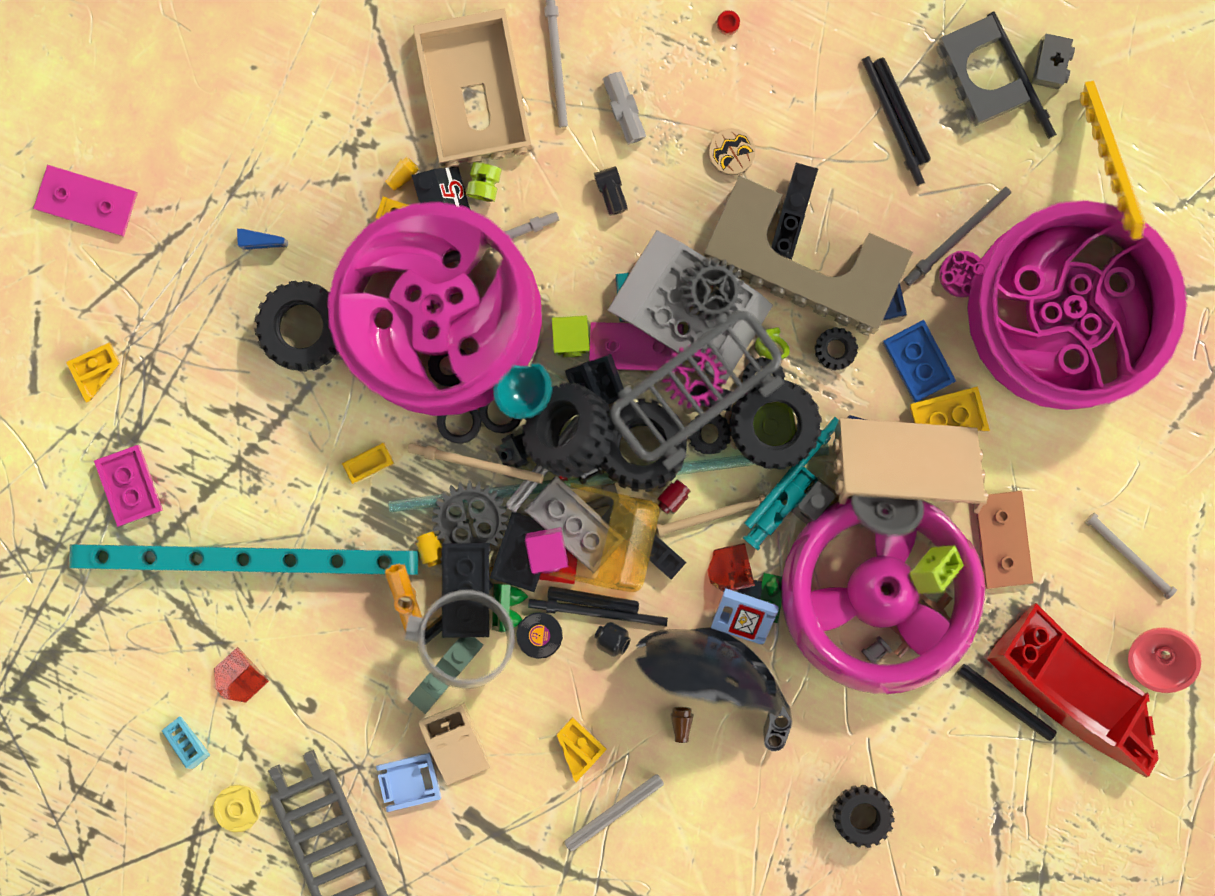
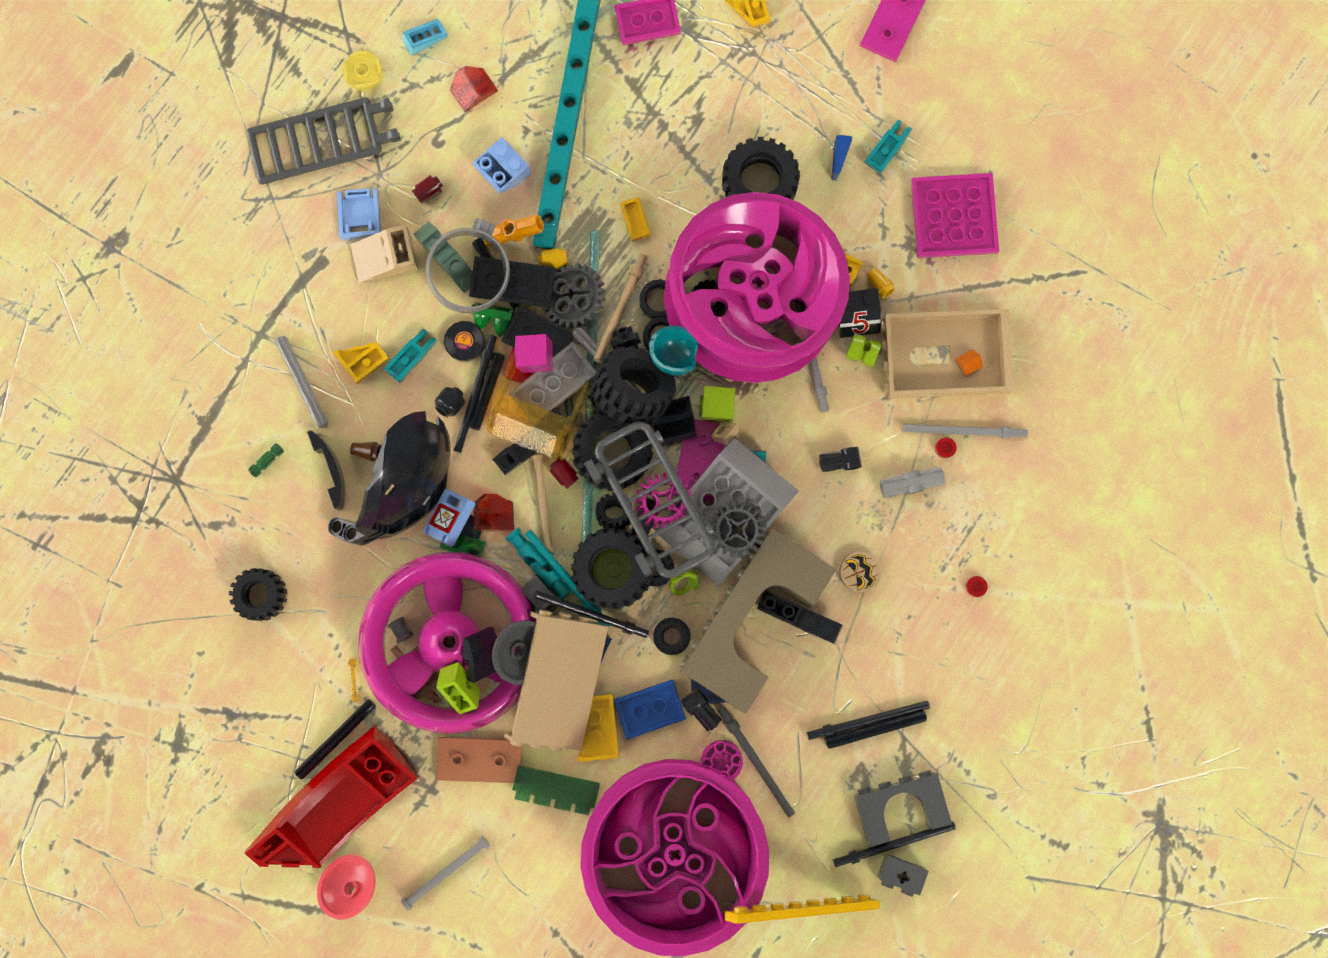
camera: 105 degrees right, 5 degrees down
none -> clear green axle [248,443,284,478]
none -> black slope [307,431,345,511]
none -> clear yellow hinge [348,659,359,703]
none -> teal hinge [384,329,437,383]
none -> dark red brick [412,175,443,204]
none -> black slope [462,626,497,683]
none -> light blue slope [472,137,531,194]
none -> clear green windscreen [512,765,600,816]
none -> black bar [533,590,649,638]
none -> black piece [681,688,721,731]
none -> tan tile [711,421,740,446]
none -> teal hinge [864,119,912,174]
none -> dark pink plate [911,173,999,258]
none -> red tile [935,437,957,459]
none -> orange slope [955,349,983,377]

